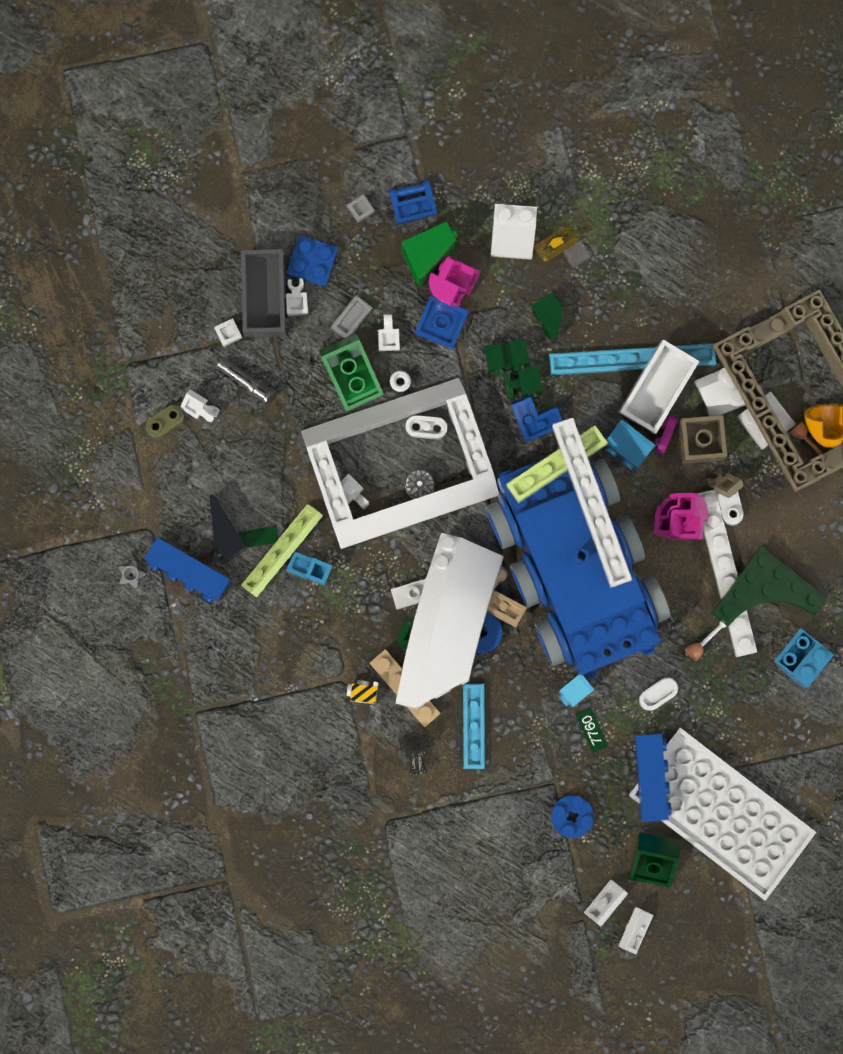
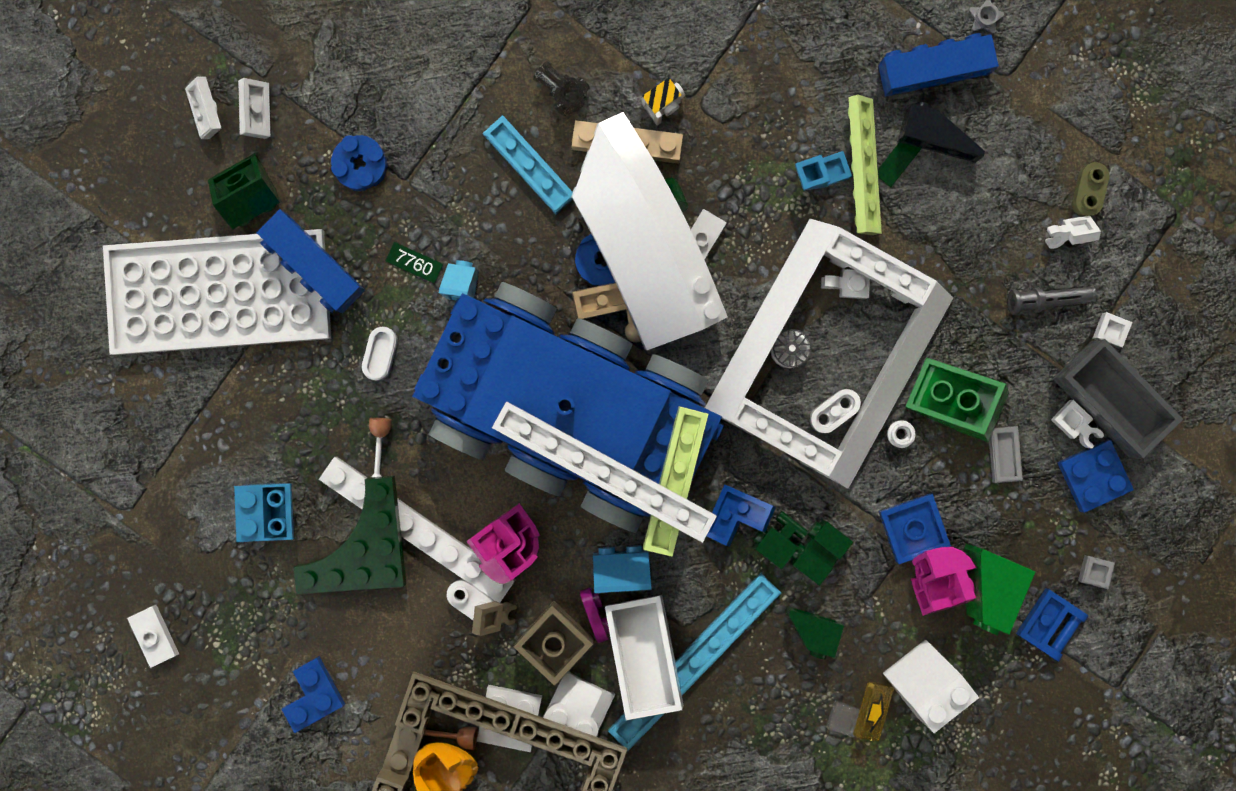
camera: 140 degrees right, 5 degrees up
white plate [378,315,400,351] -> none

